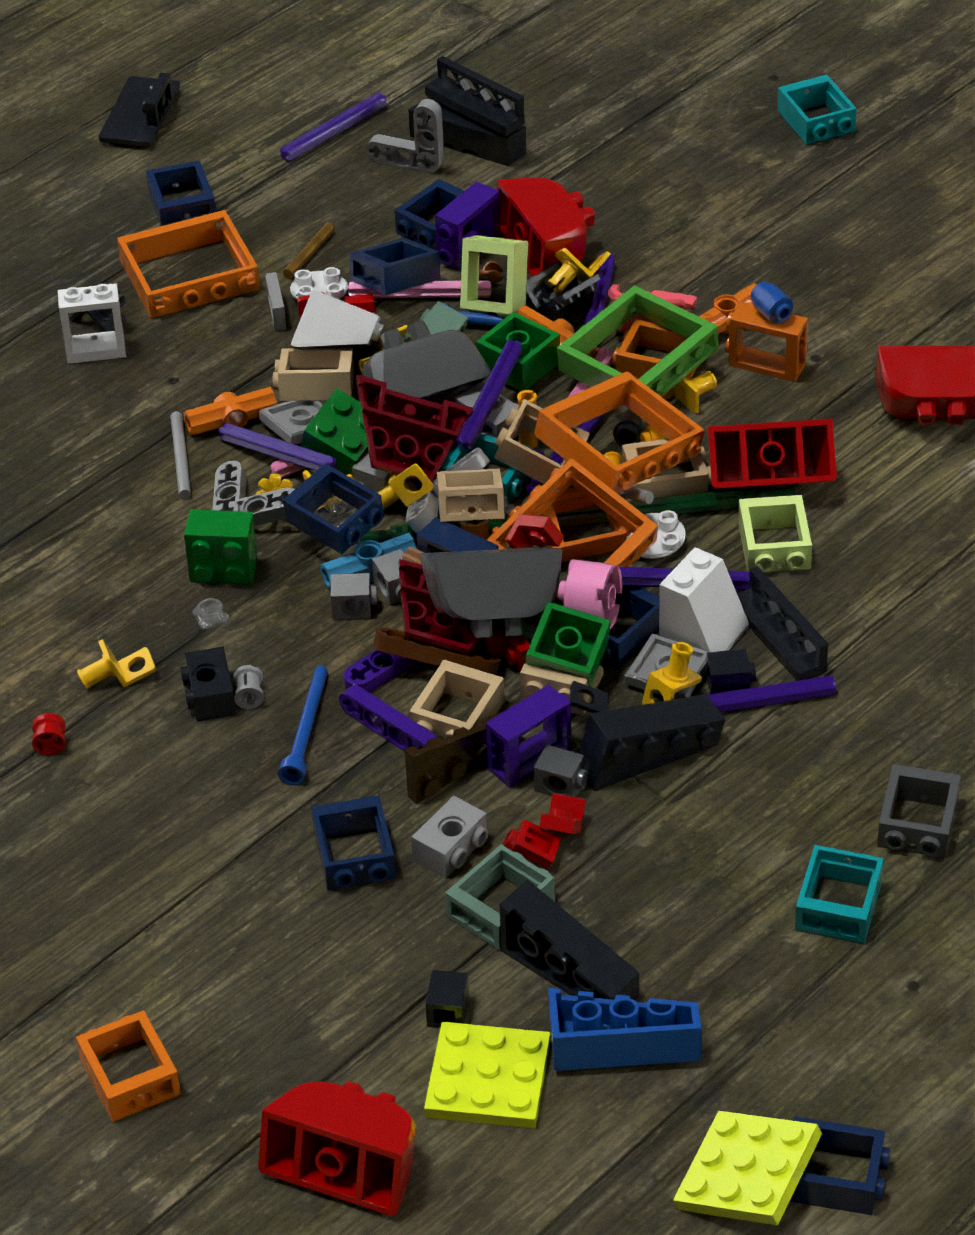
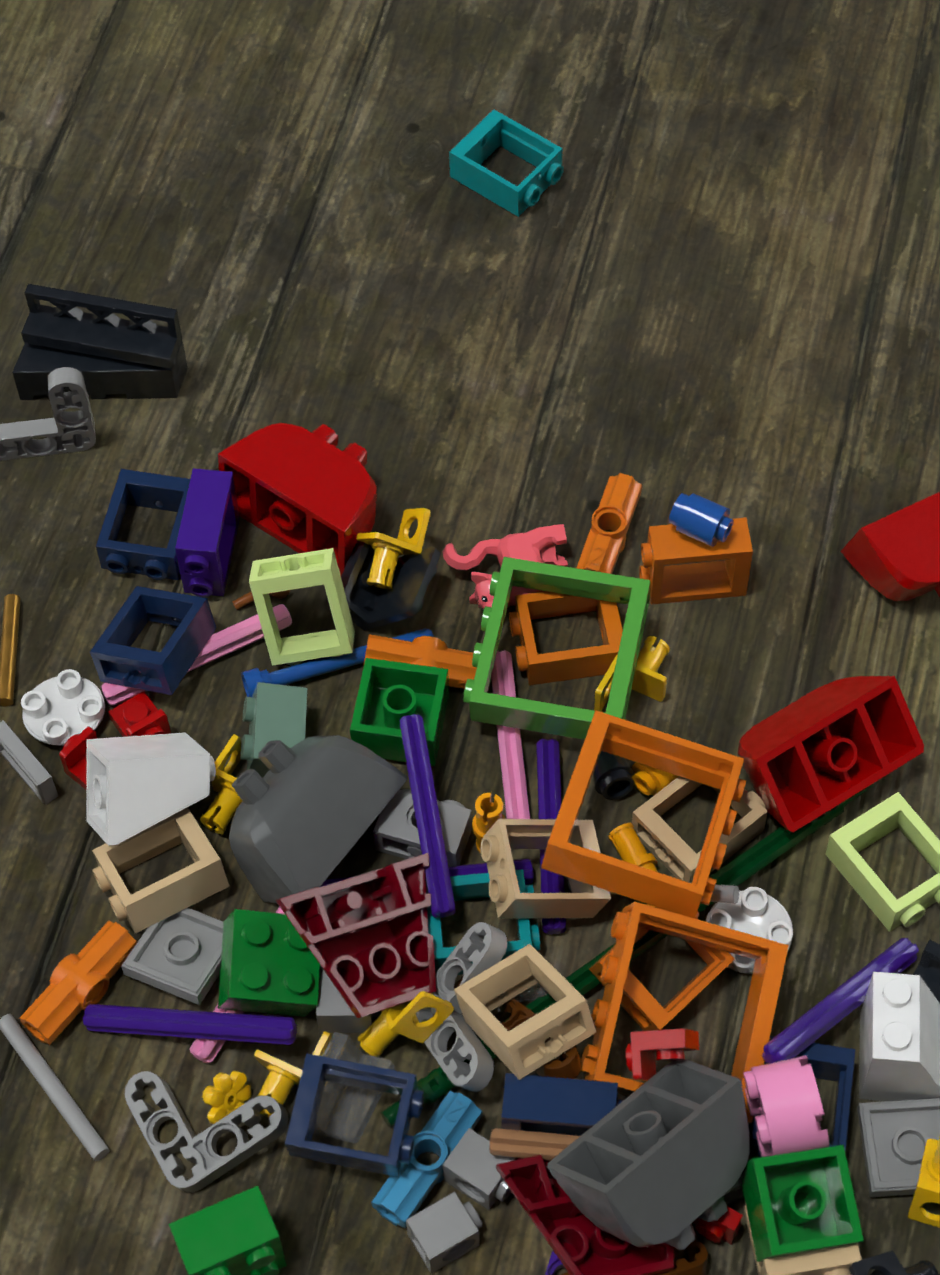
camera: 30 degrees left, 15 degrees up
dark purple axle [584,252,615,325] -> none

